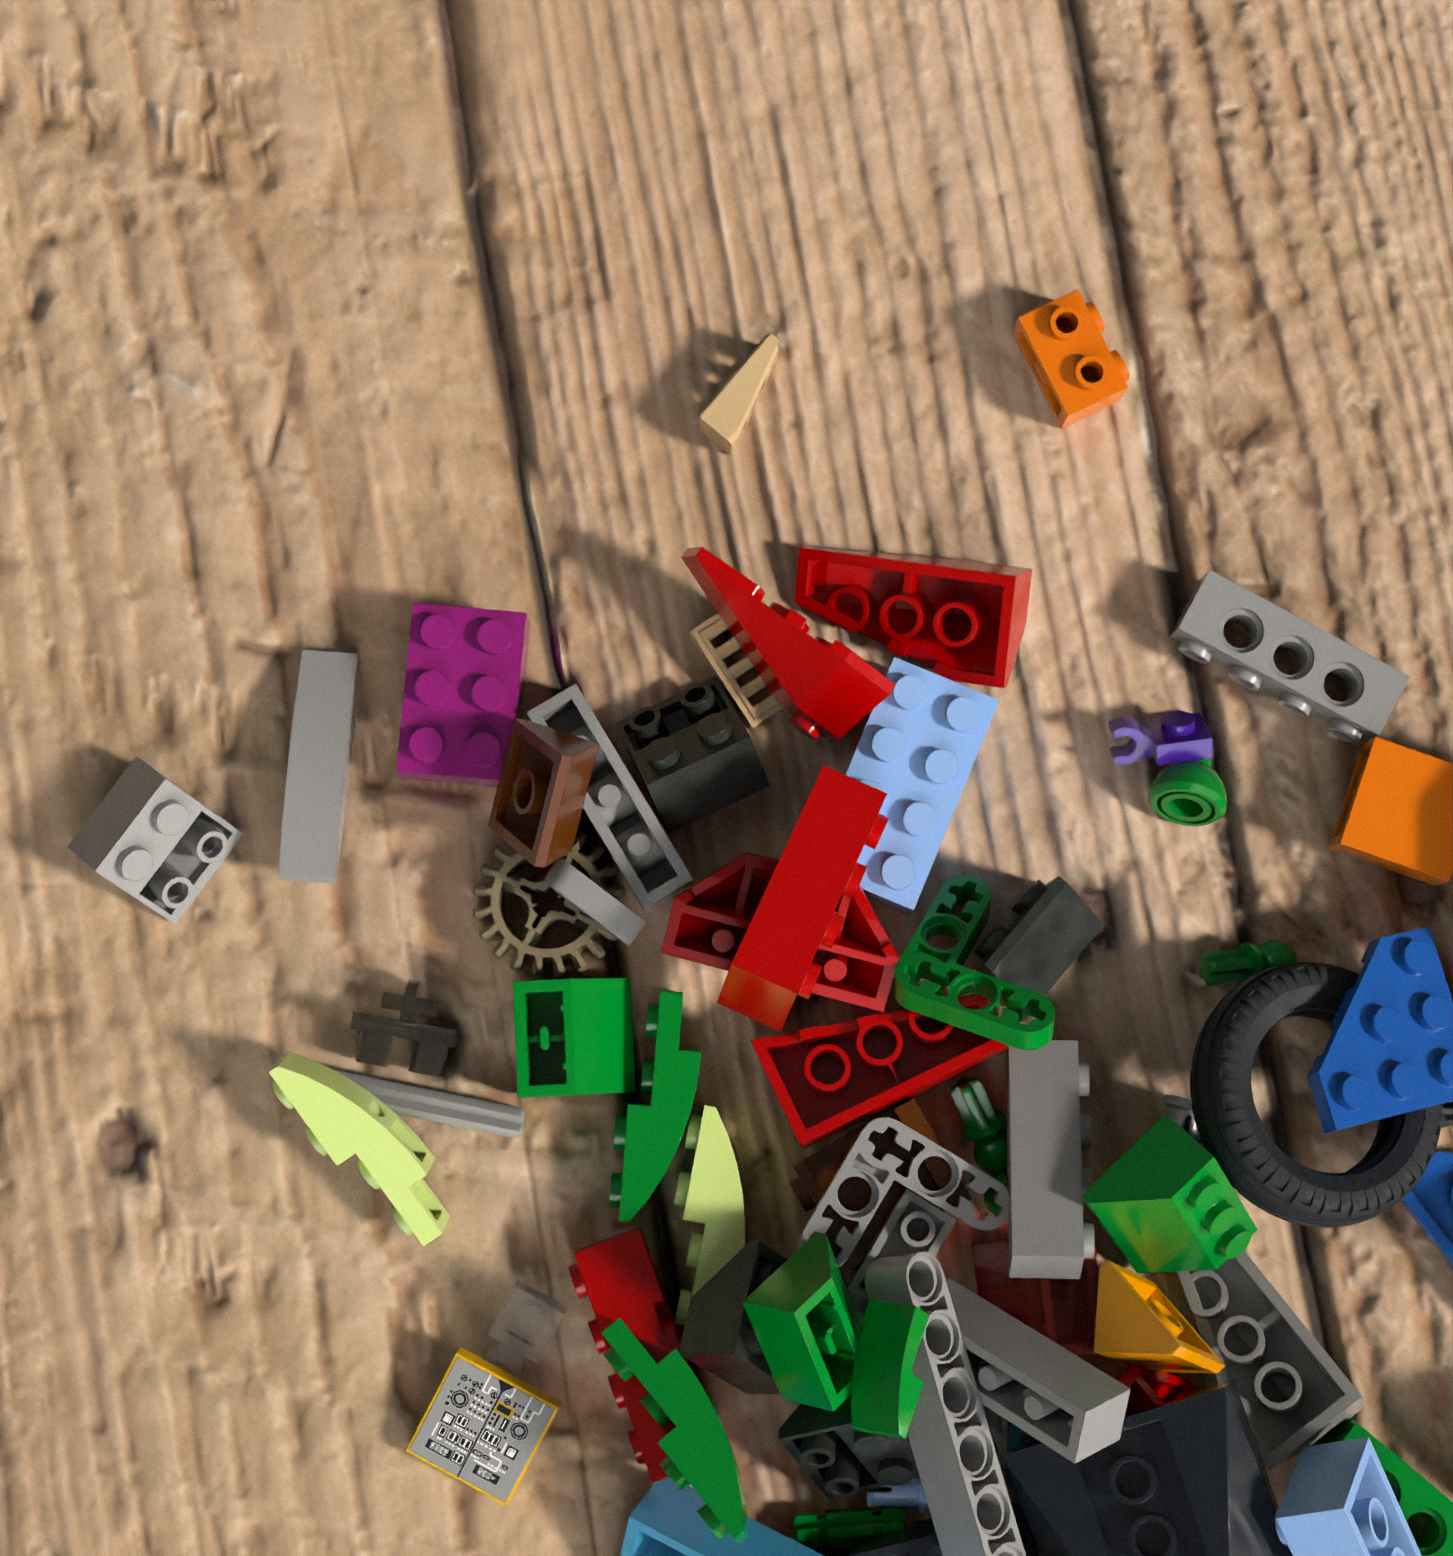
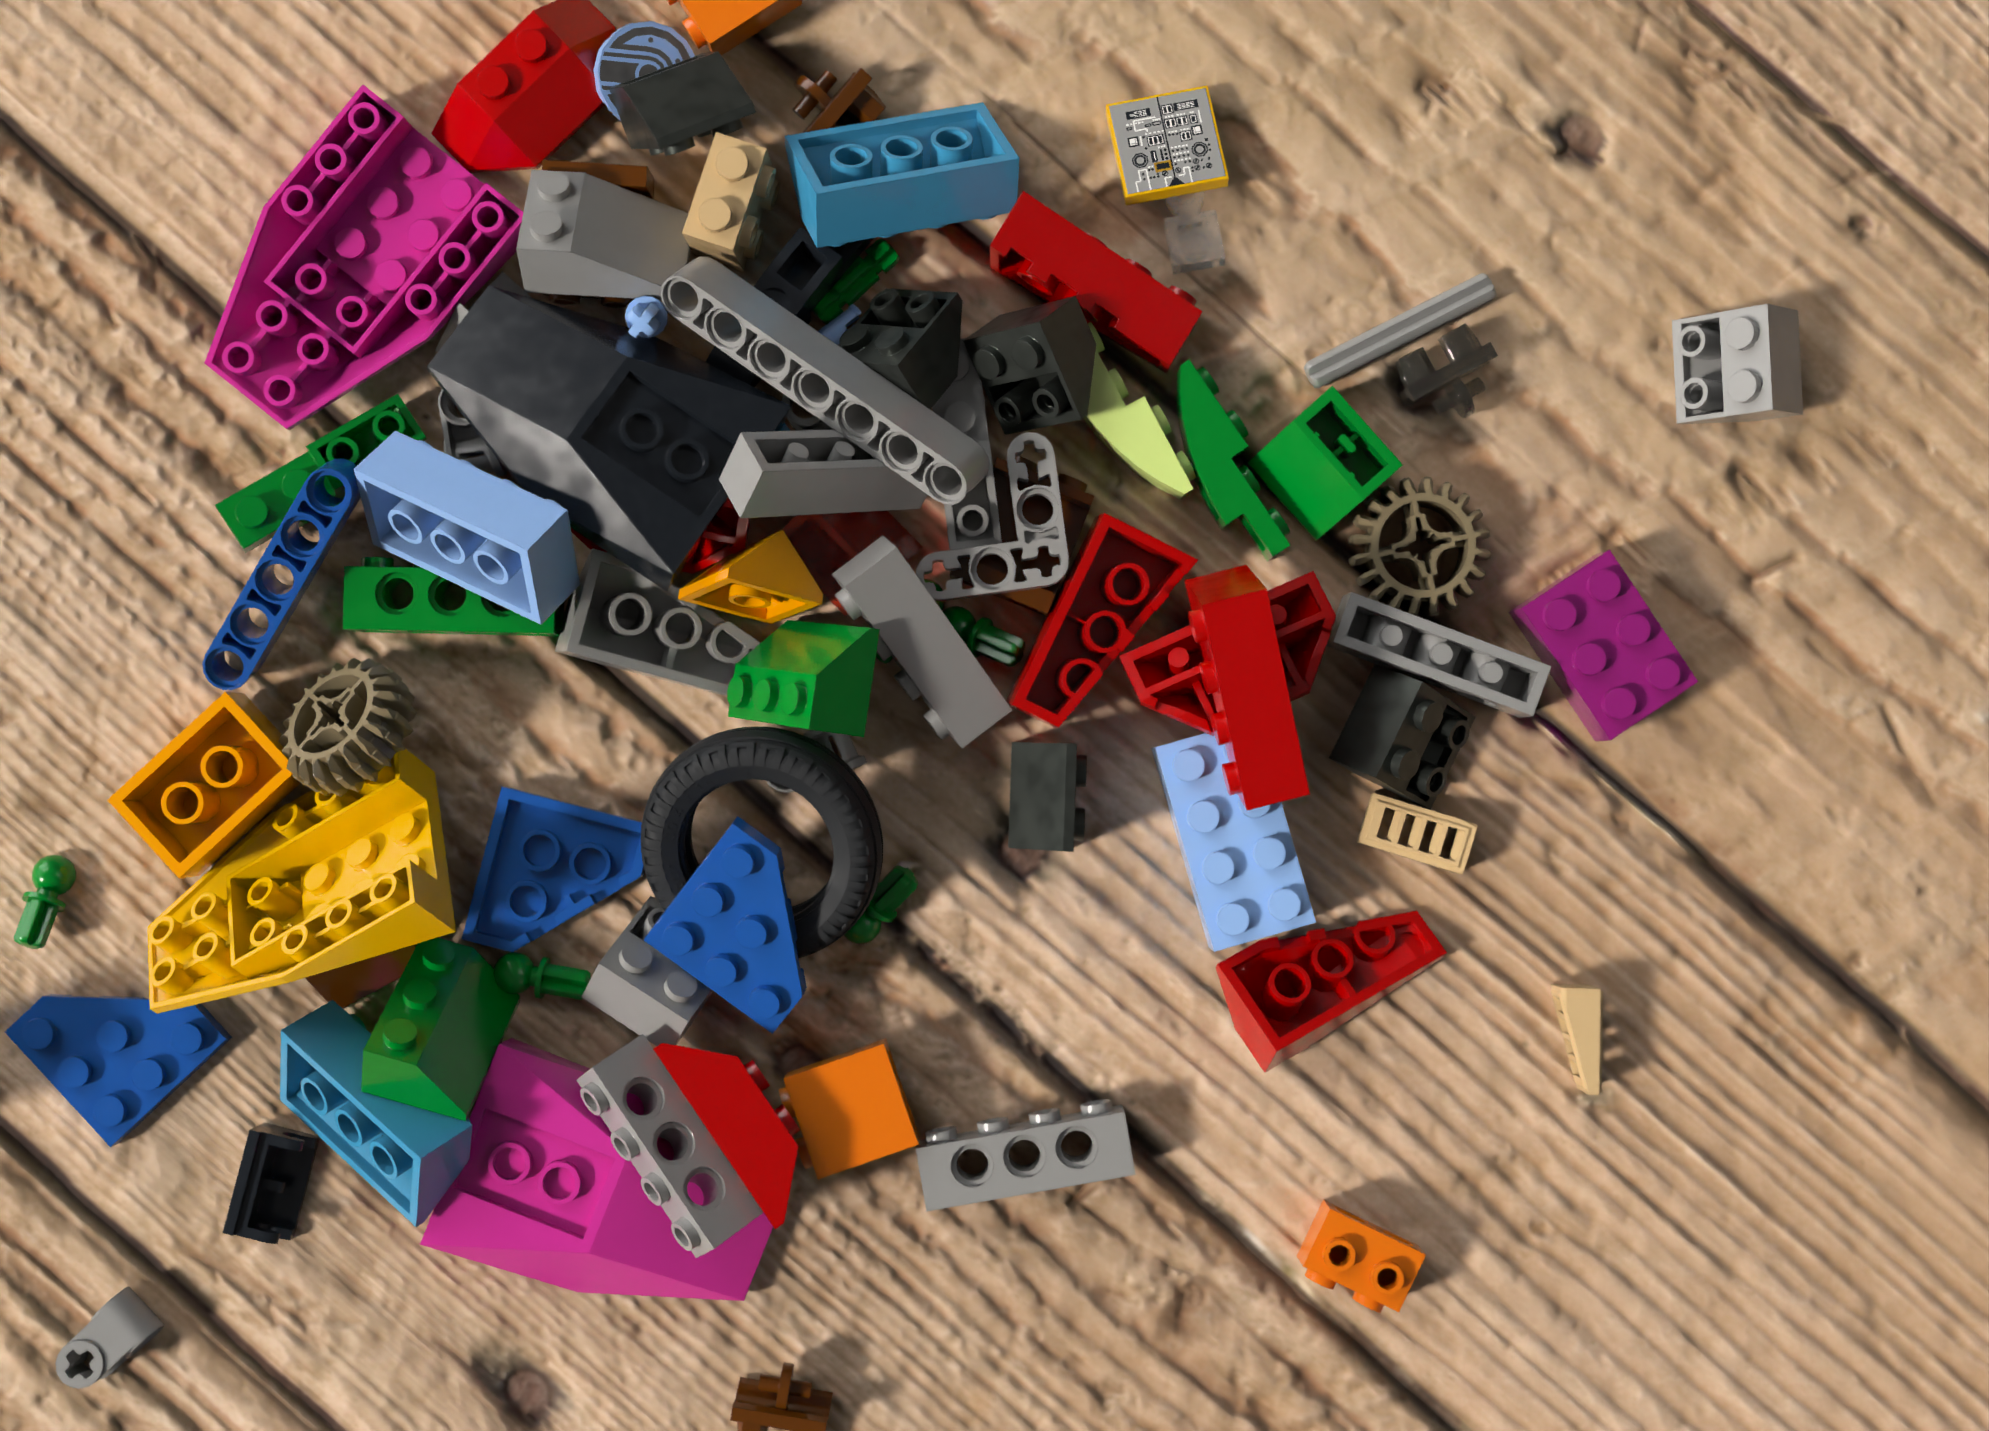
camera: 145 degrees right, 5 degrees up
yellowish green slope [269,1052,450,1246] -> none
light grey slope [278,650,360,884] -> none
reddish brown slope [488,718,599,867] -> none
light grey beam [542,858,647,946] -> none
green slope [602,1318,748,1544] -> none
red wedge [681,547,896,741] -> none
green slope [743,1232,862,1412] -> none
green slope [851,1299,929,1439] -> none
green beam [894,875,1055,1051] -> none
dark purple plate [1109,711,1213,765] -> none
green brick [1147,759,1227,826] -> none

